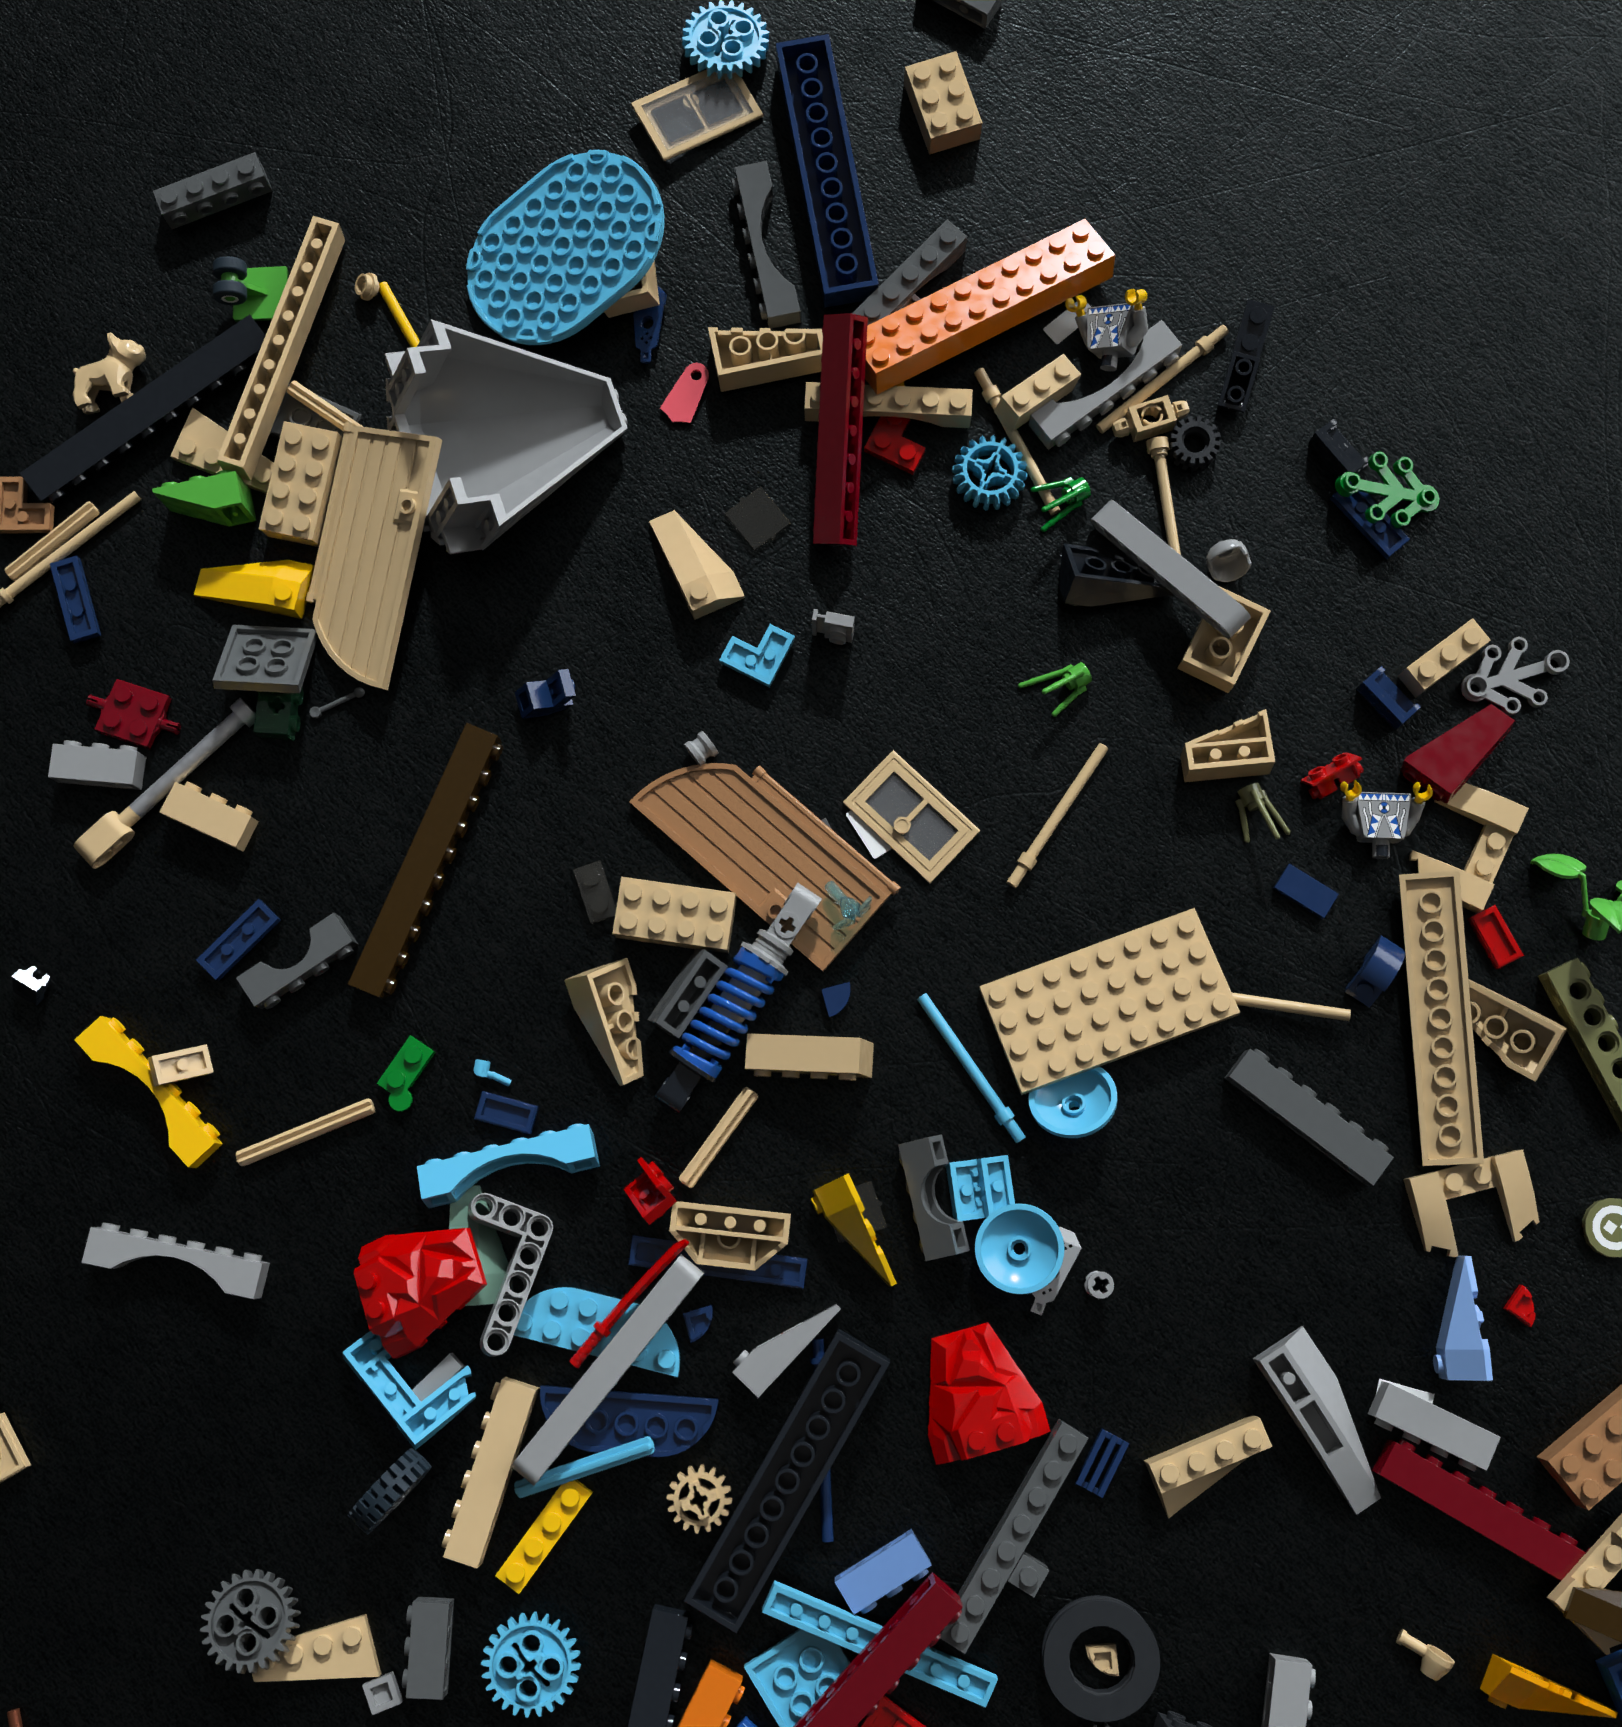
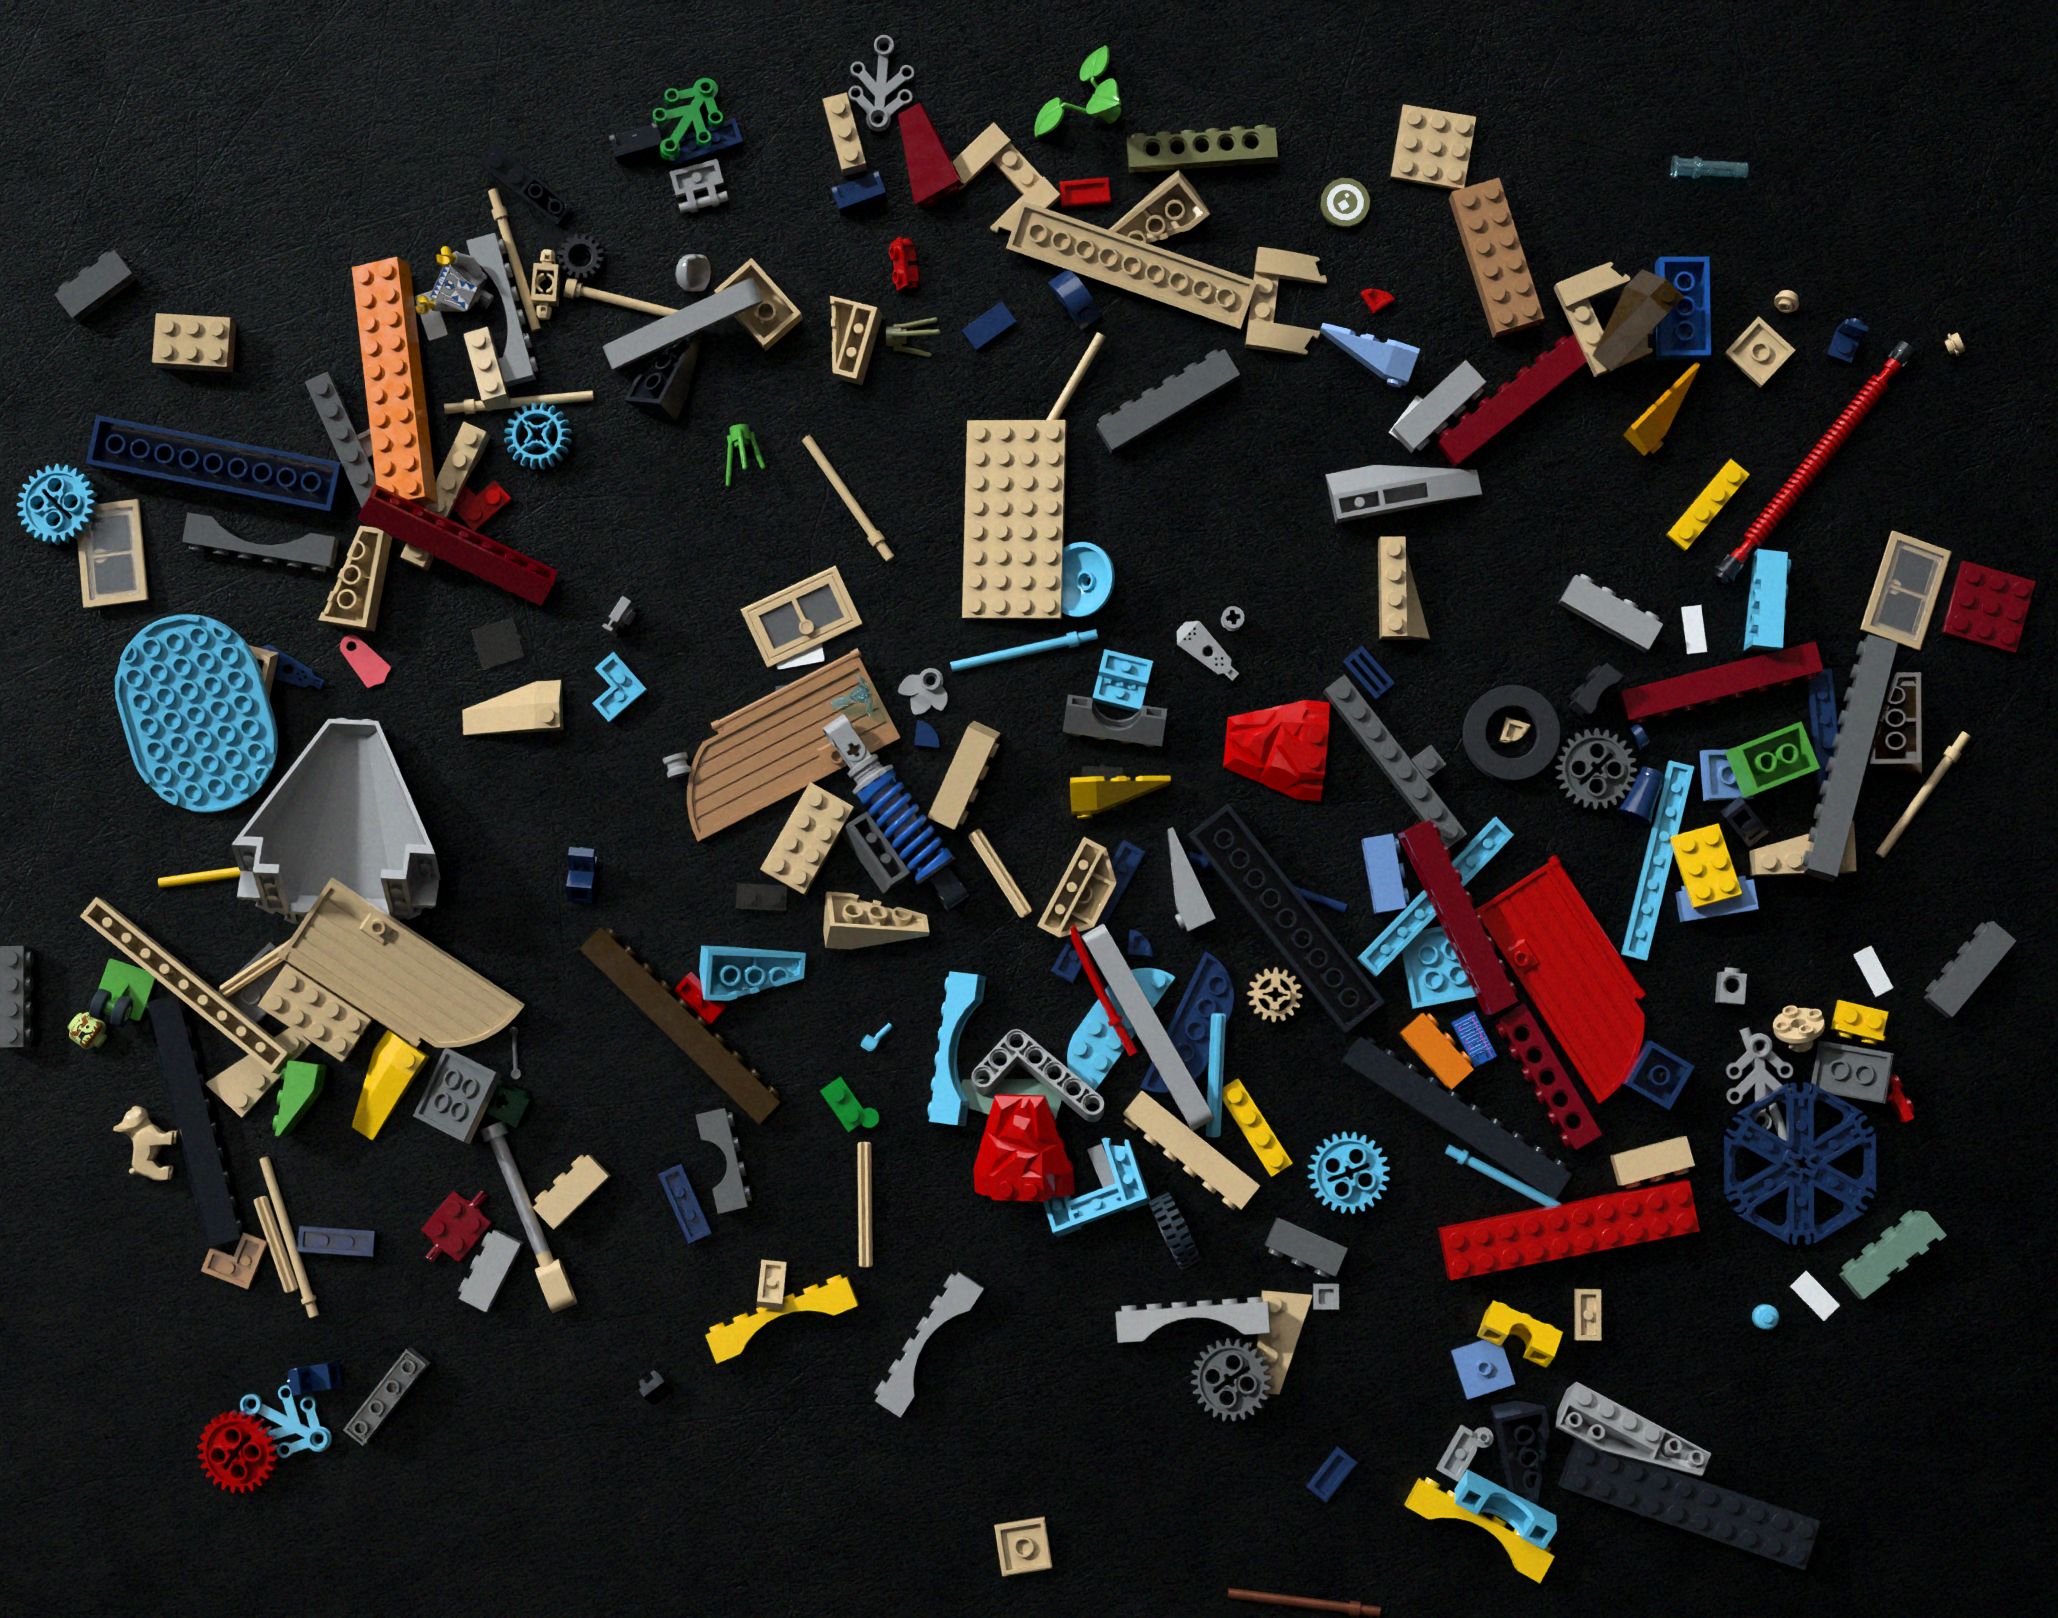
camera: 70 degrees left, 5 degrees up
tan plate [355,273,379,301] -> none
dark blue tile [474,1091,539,1135] -> none
red bracket [623,1157,677,1225] -> none
medium azure dish [975,1204,1064,1294] -> none
green plant [1031,477,1091,532] -> none
torso [1340,780,1433,859] -> none
tan bar [1396,1629,1455,1681] -> none
none -> head [68,1012,107,1050]
none -> light grey plate [670,159,729,213]
none -> red plate [674,972,727,1025]
none -> medium azure wedge [699,946,806,1001]
none -> light grey plate [898,668,948,715]
none -> light grey arch [1116,1297,1271,1343]

